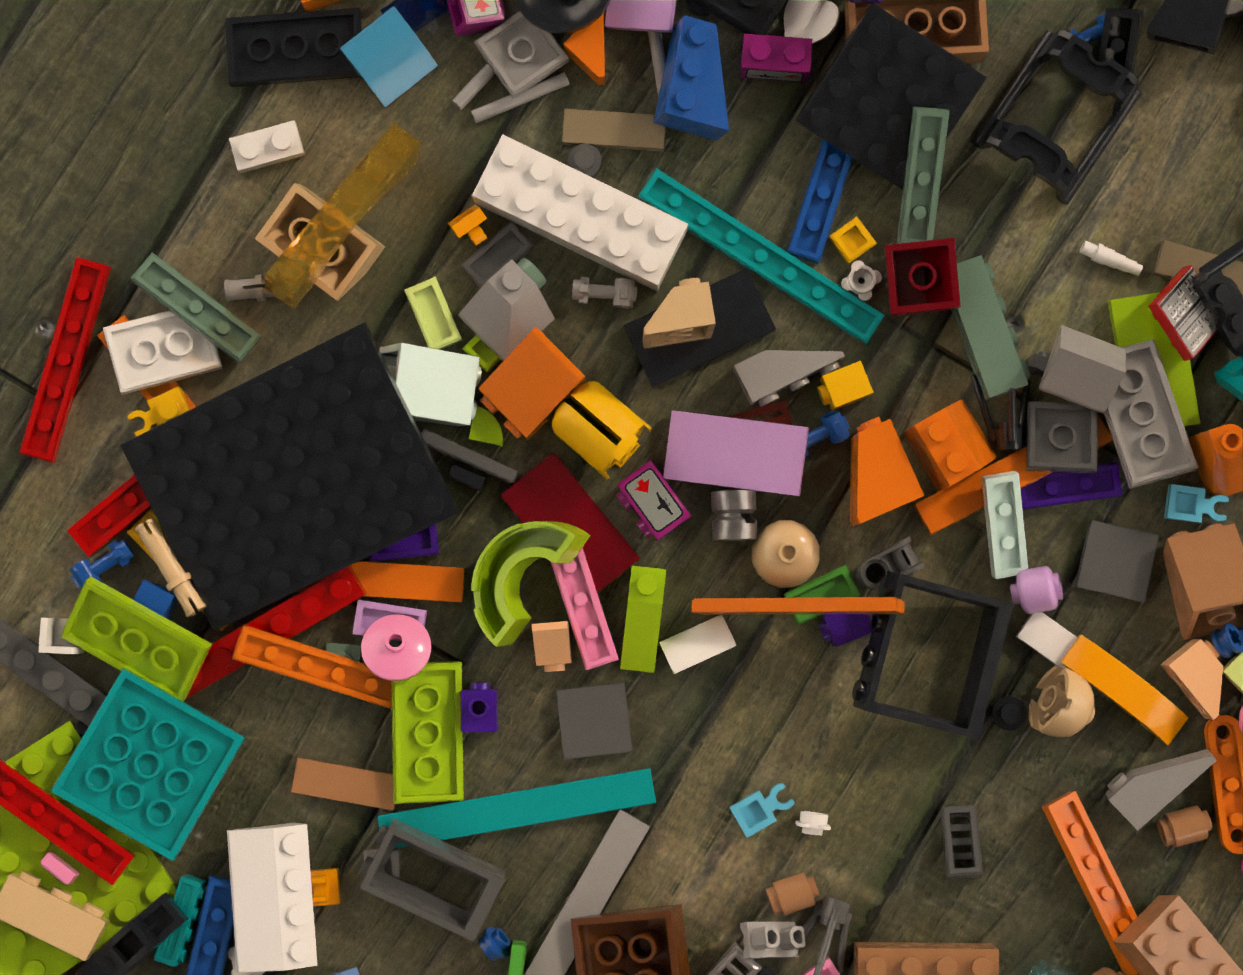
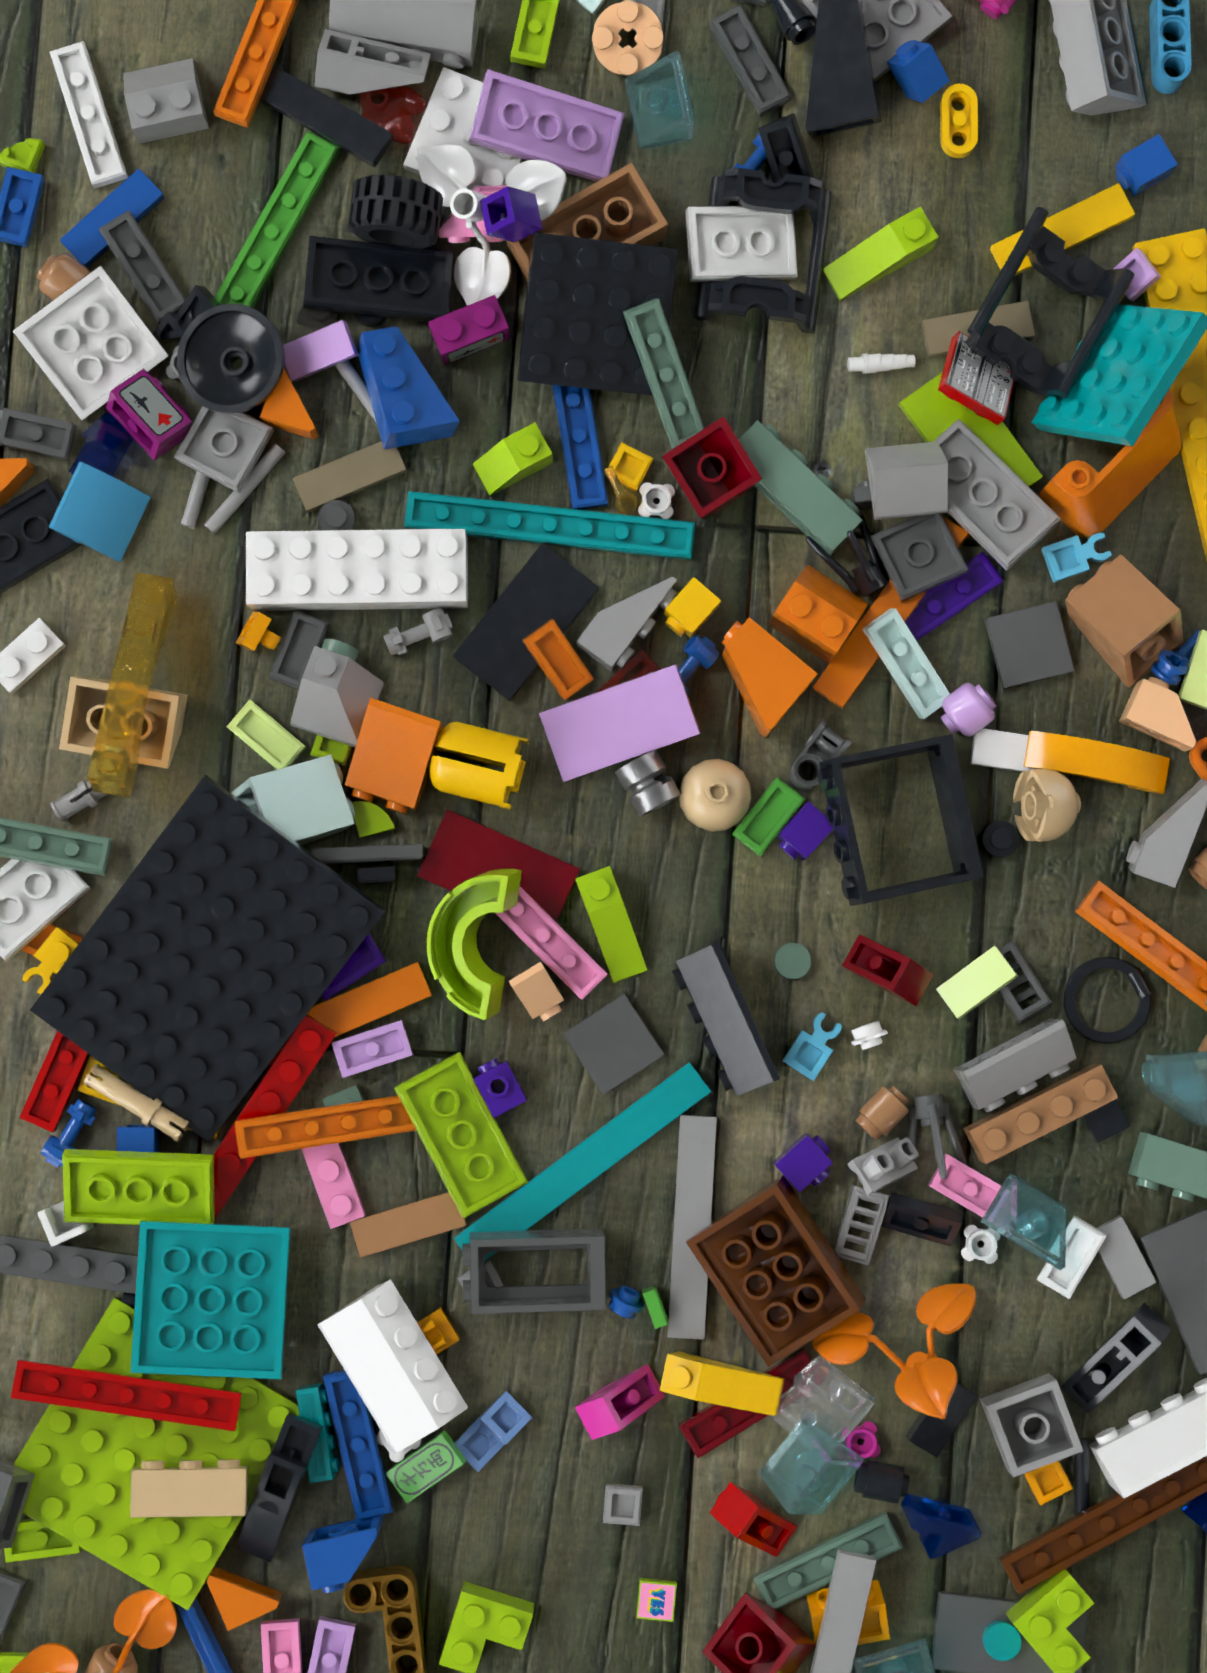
camera: 30 degrees left, 0 degrees up
bright pink tile [40,851,80,885] -> none
bright pink dish [361,614,431,681] -> none
brick [616,460,691,541] -> none
tan slope [643,278,716,349] -> none
white slope [659,615,737,674] -> none
orange tile [692,597,904,615] -> none
none -> bright pink plate [302,1143,366,1229]
none -> lime slope [473,422,553,496]
none -> orange tile [522,619,594,700]
none -> clear yellow hand [604,465,638,515]
none -> slope [672,942,780,1096]
none -> white tile [685,206,798,282]
none -> dark purple brick [772,1133,833,1192]
none -> sand green tile [773,943,811,980]
none -> lime slope [822,206,939,301]
none -> dark red slope [842,934,934,1006]
none -> yellowish green tile [936,946,1018,1019]
none -> light grey slope [953,1019,1077,1112]
none -> black piece [1063,957,1152,1044]

